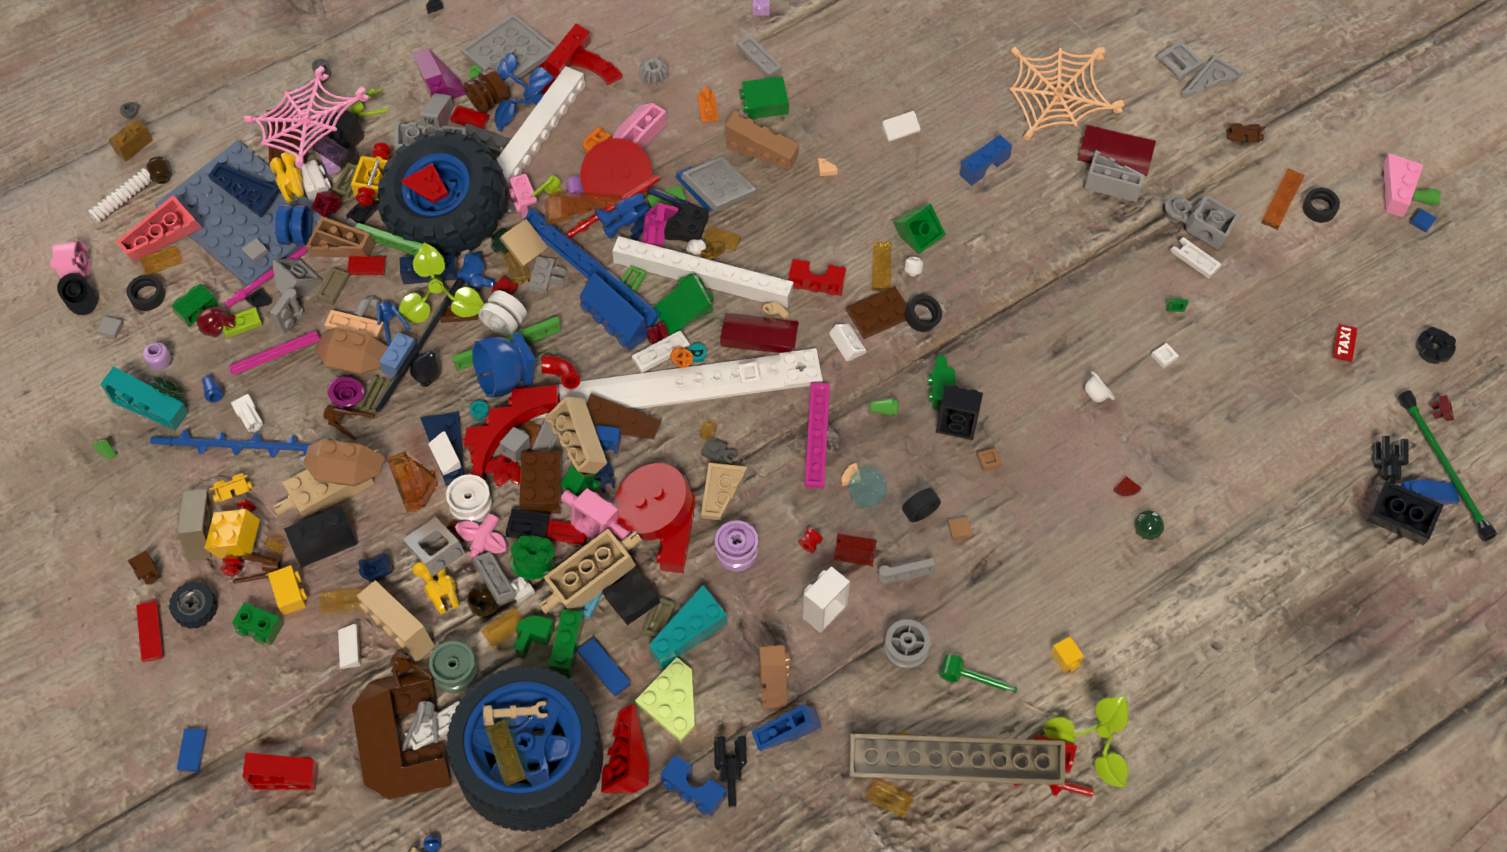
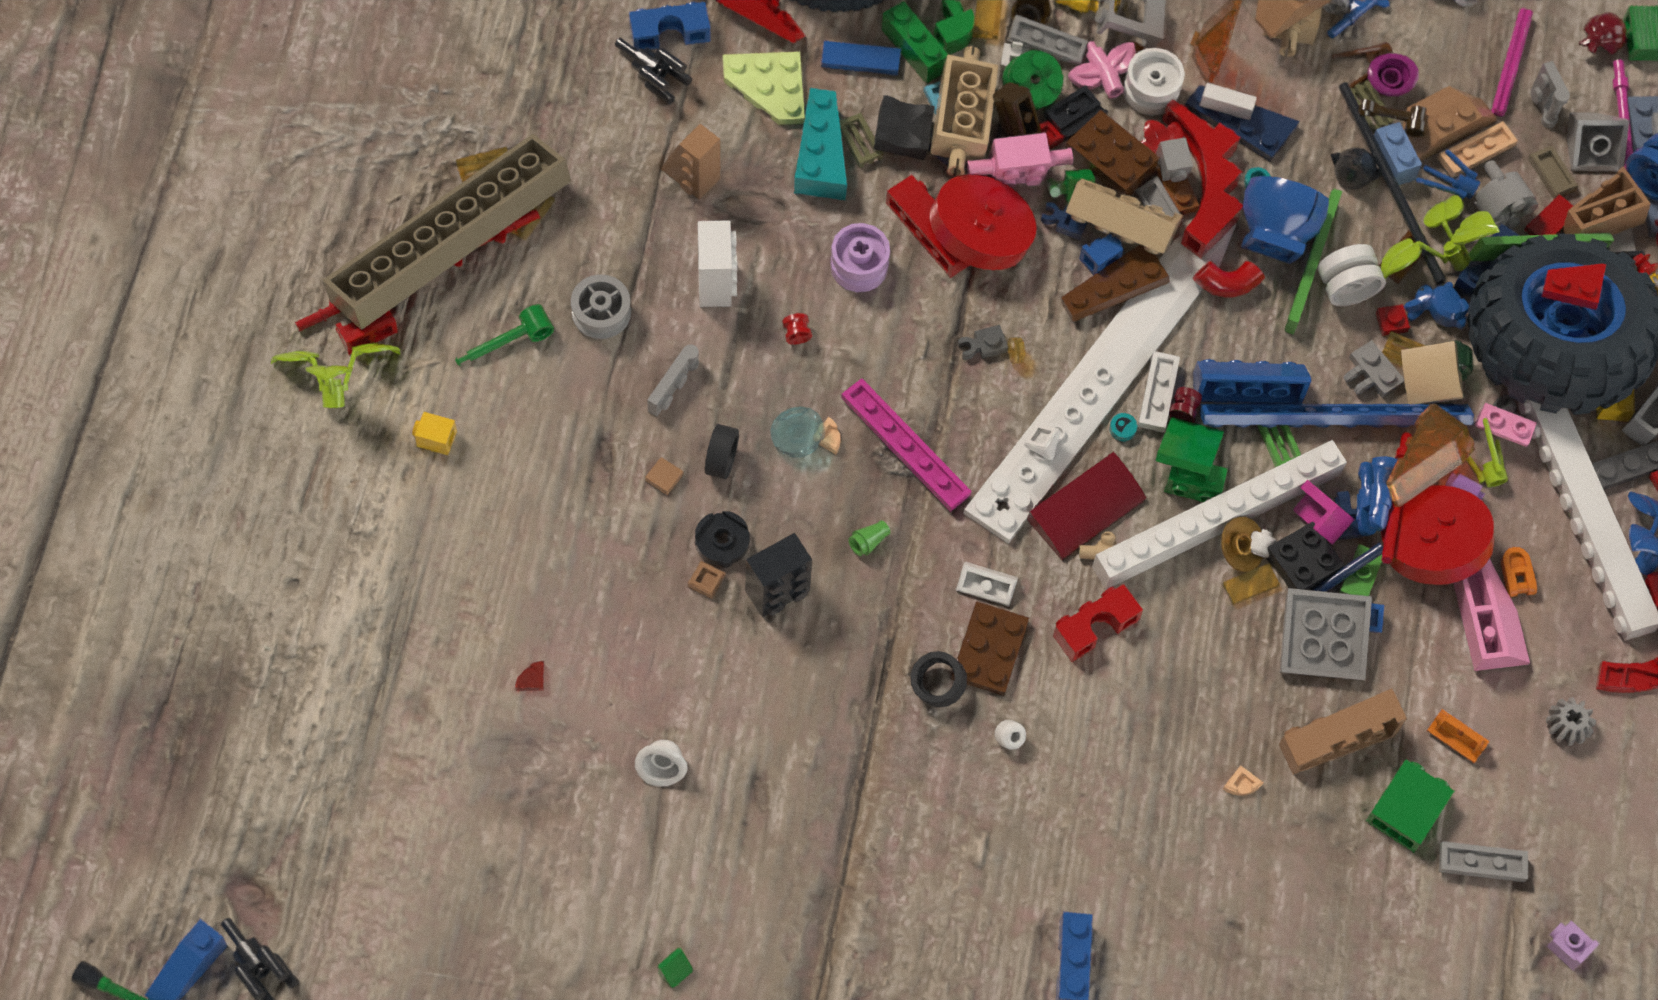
camera: 130 degrees right, 5 degrees up
lime plate [223,307,262,338] -> none
black tile [245,288,272,307] -> none
orange wheel [670,346,693,368] -> none
tan wing [701,463,747,520] -> none
blue slope [752,705,822,751] -> none
clear red hinge [834,533,877,567] -> none
clear yellow tile [872,242,891,292] -> none
white slope [882,111,921,142] -> none
green slope [893,204,946,254] -> none
green hinge [928,355,956,409] -> none
clear green hair [1133,510,1164,540] -> none
white tile [1151,343,1179,369] -> none
black slope [1367,480,1444,545] -> none
none -> black plate [695,511,750,568]
none -> dark brown brick [993,82,1042,138]
none -> dark brown brick [1358,99,1427,137]
none -> light grey brick [1474,172,1539,230]

